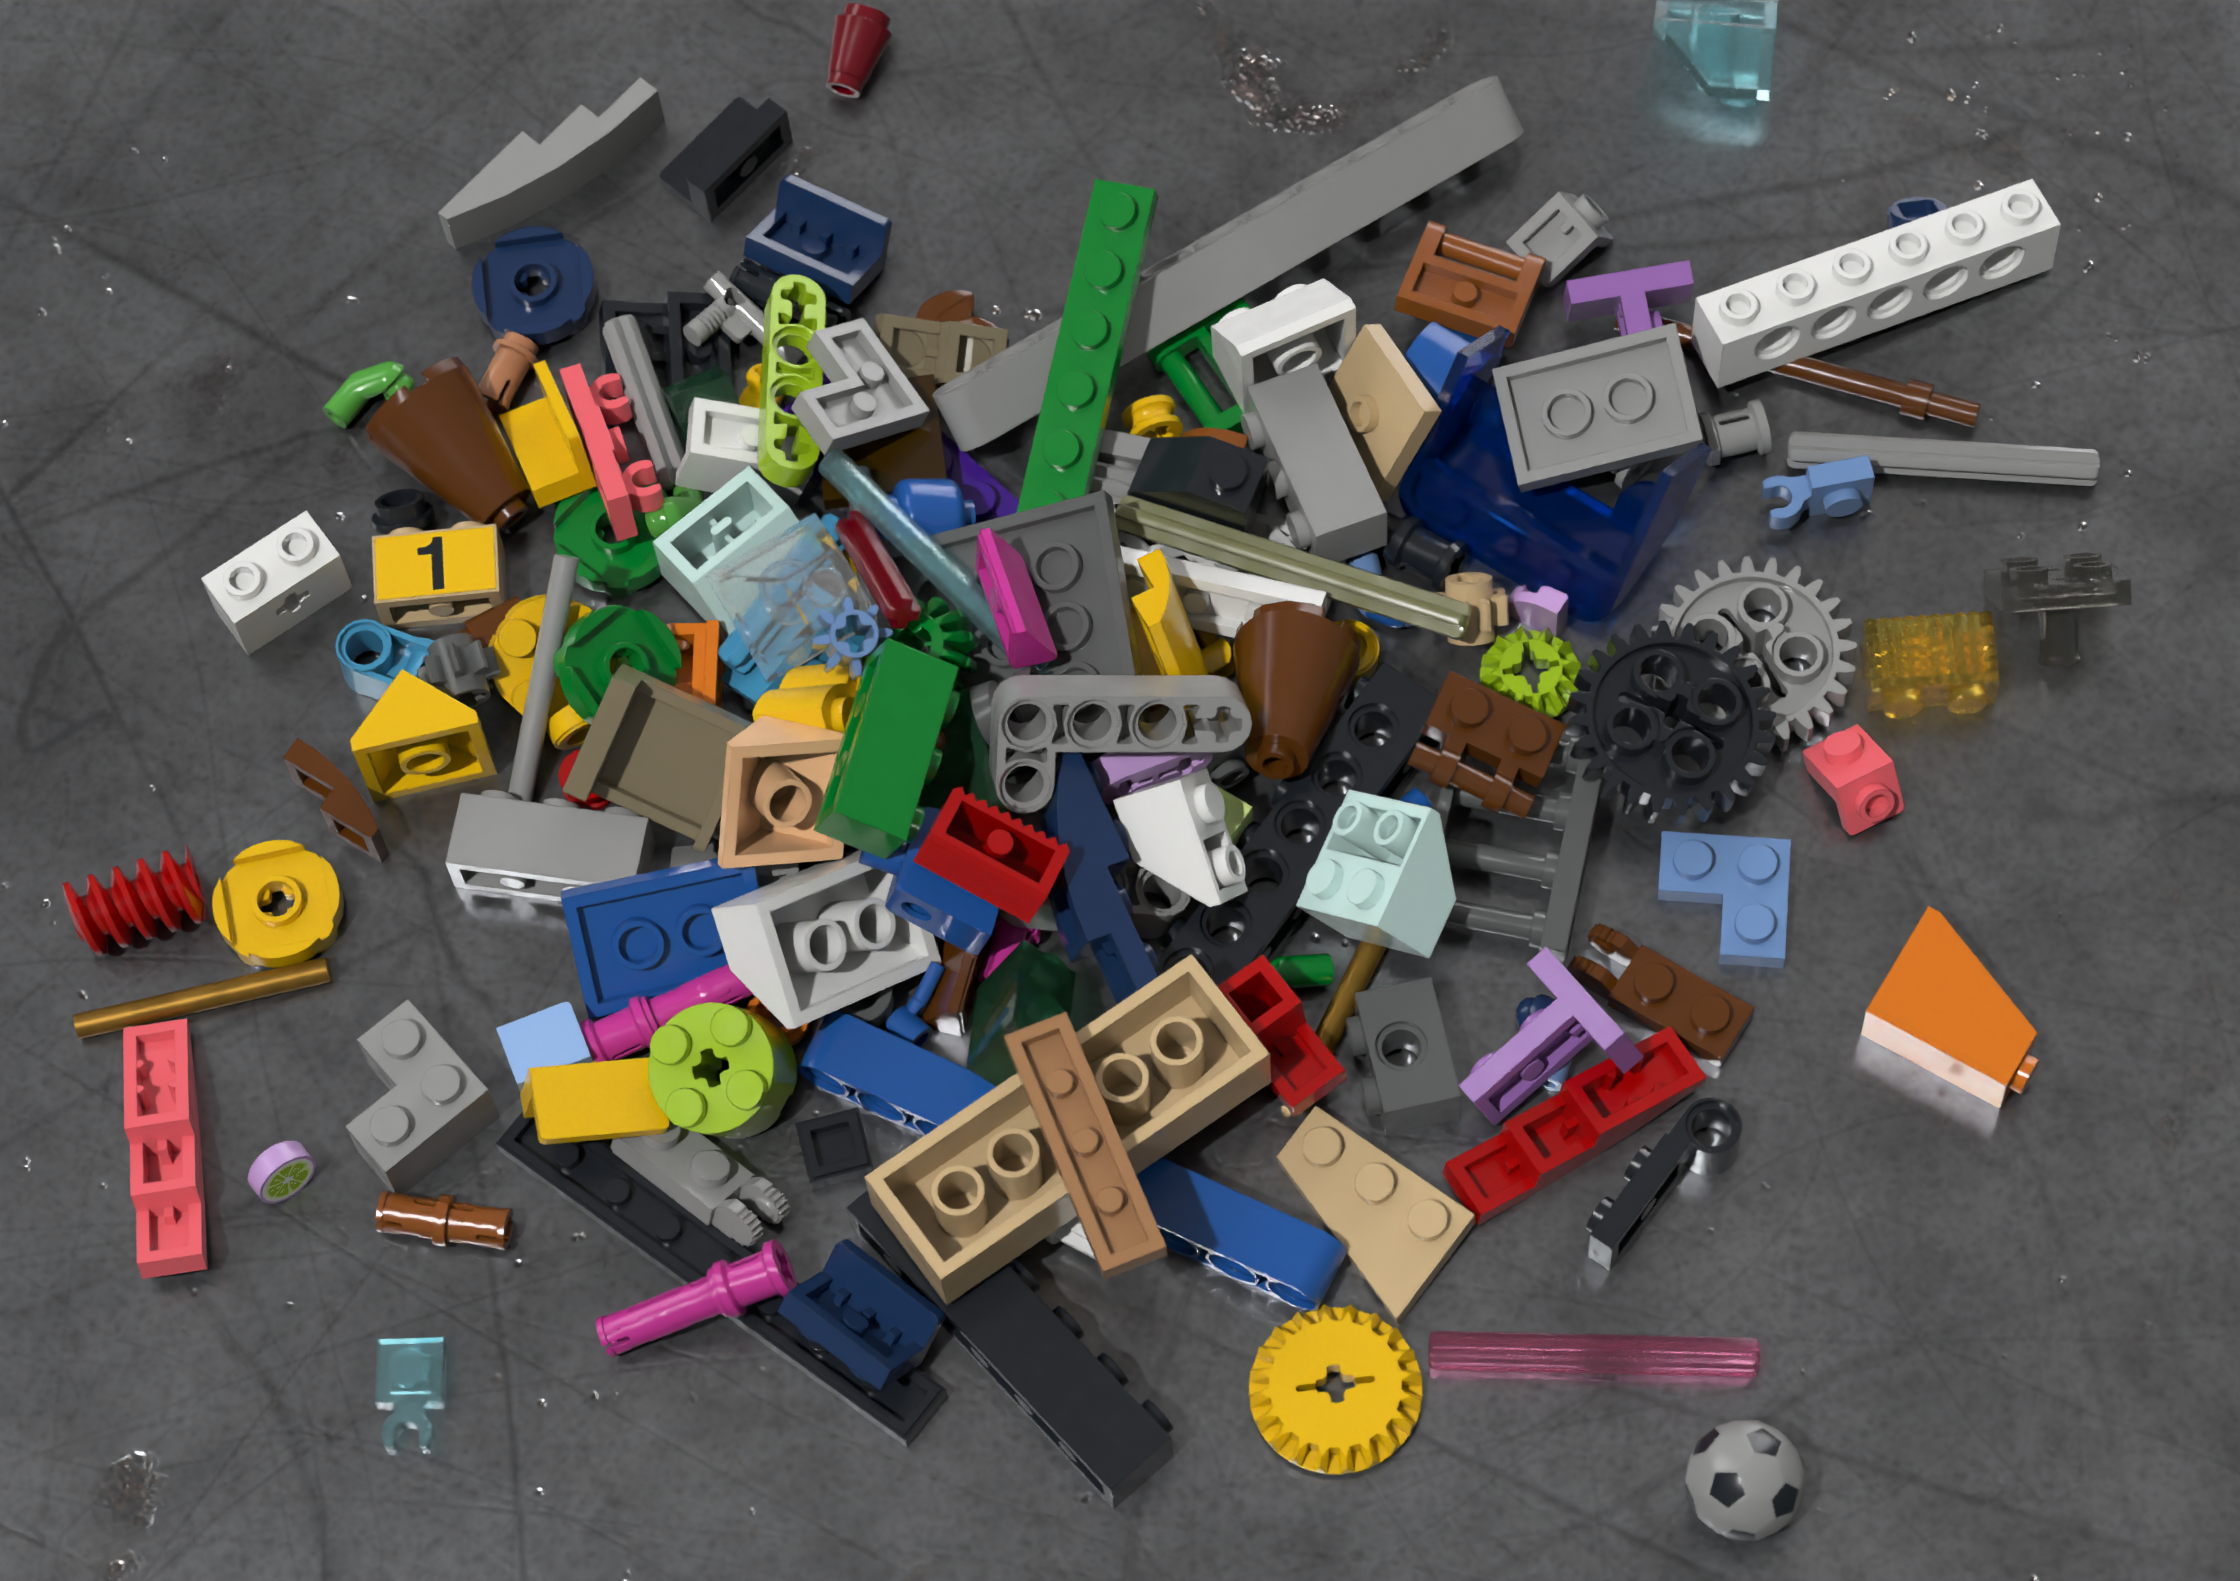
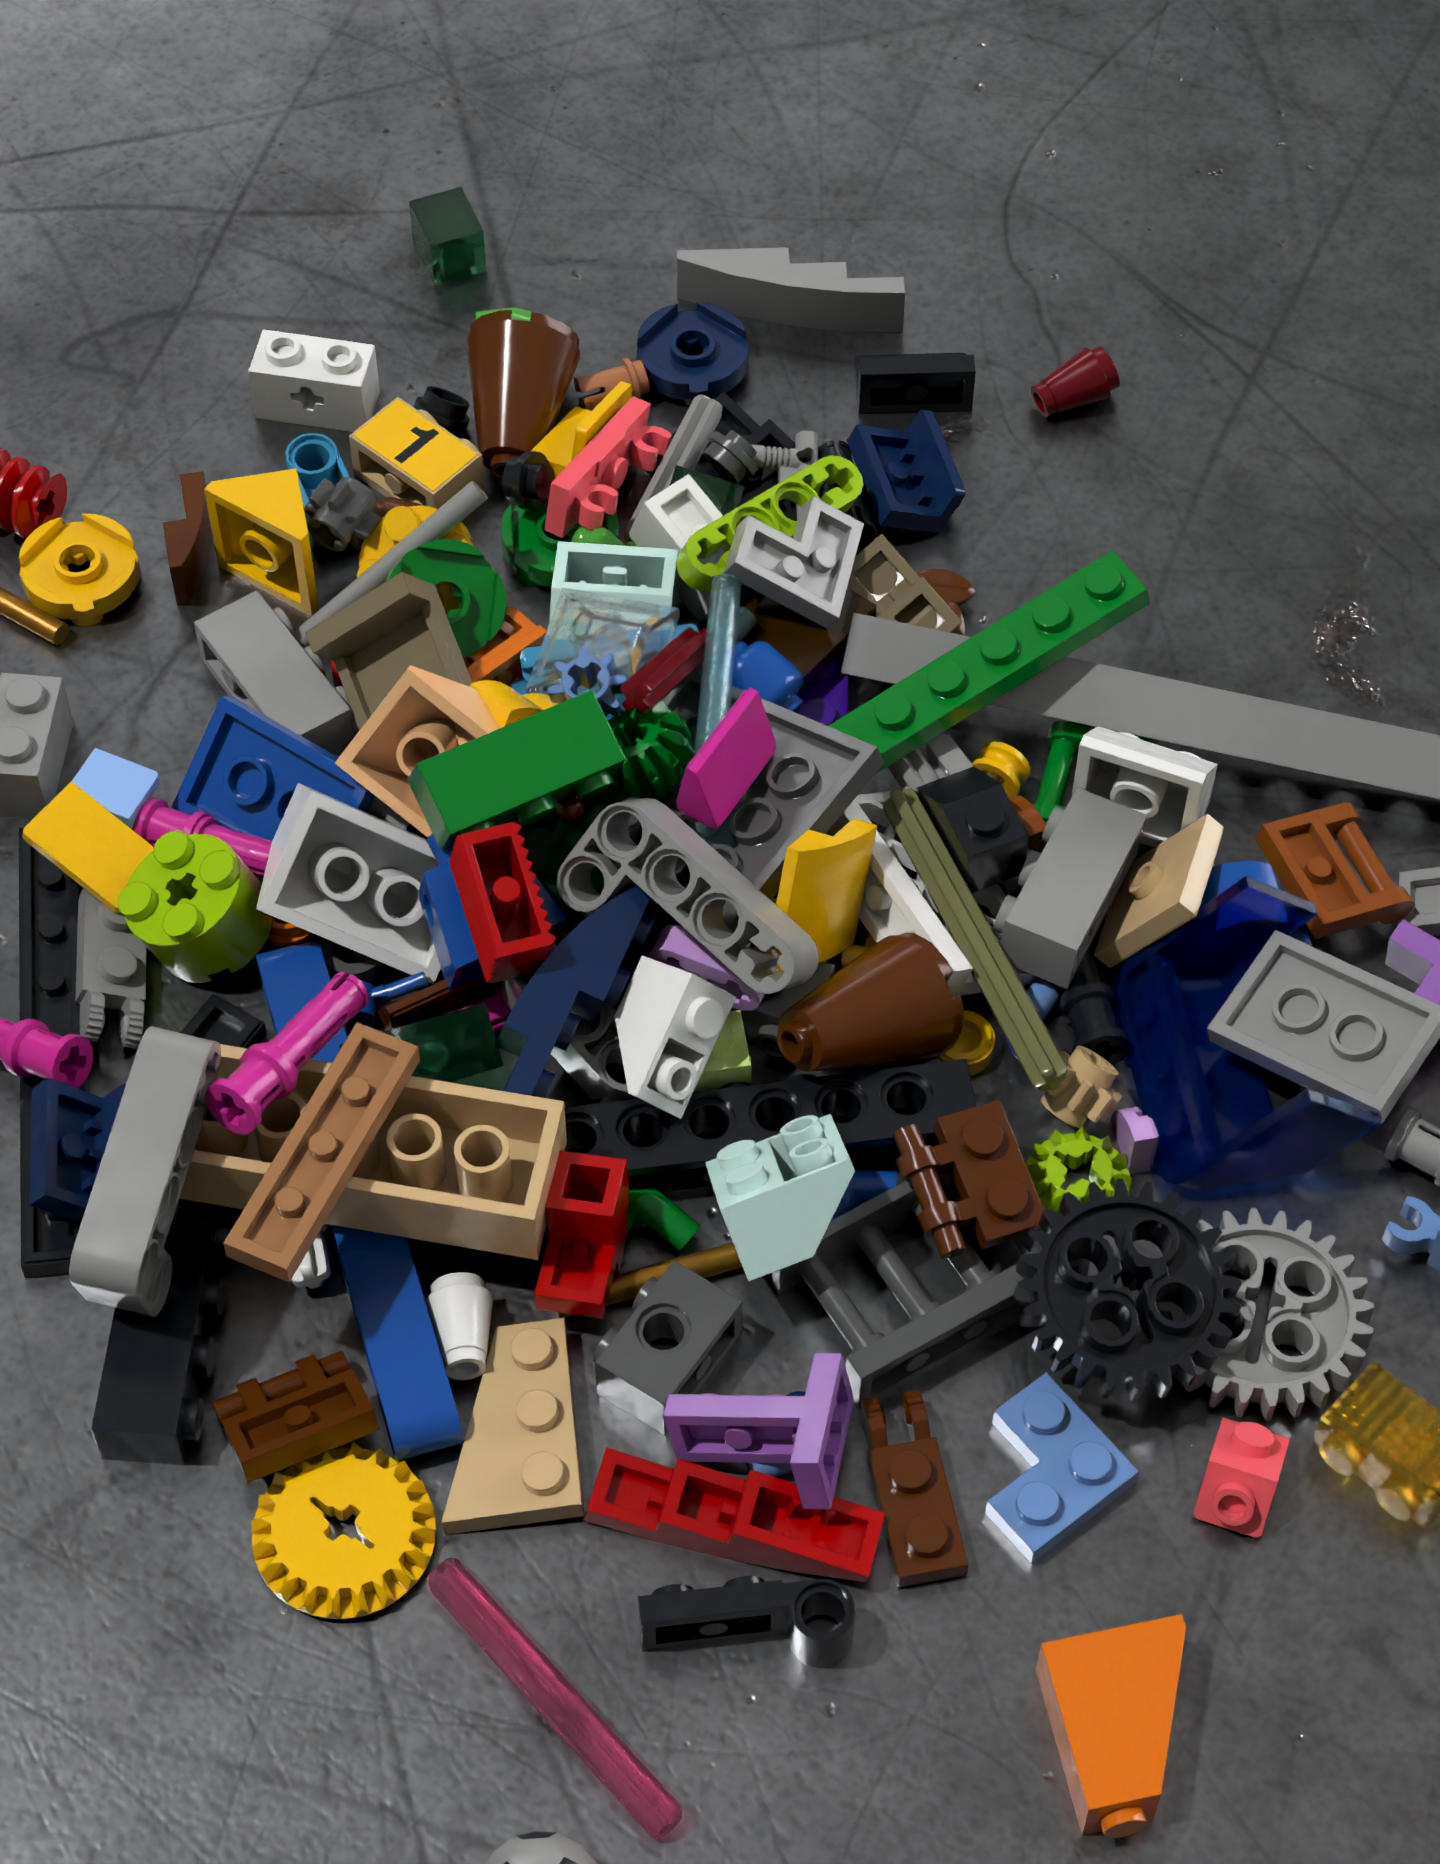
camera: 40 degrees right, 10 degrees down
none -> light grey beam [69,1026,221,1317]
none -> dark pink pin [205,972,369,1135]
none -> reddish brown plate [212,1350,380,1483]
none -> clear green brick [409,187,487,286]
none -> white cone [425,1272,493,1380]
none -> black plate [502,451,555,511]
none -> dark grey plate [703,430,758,484]

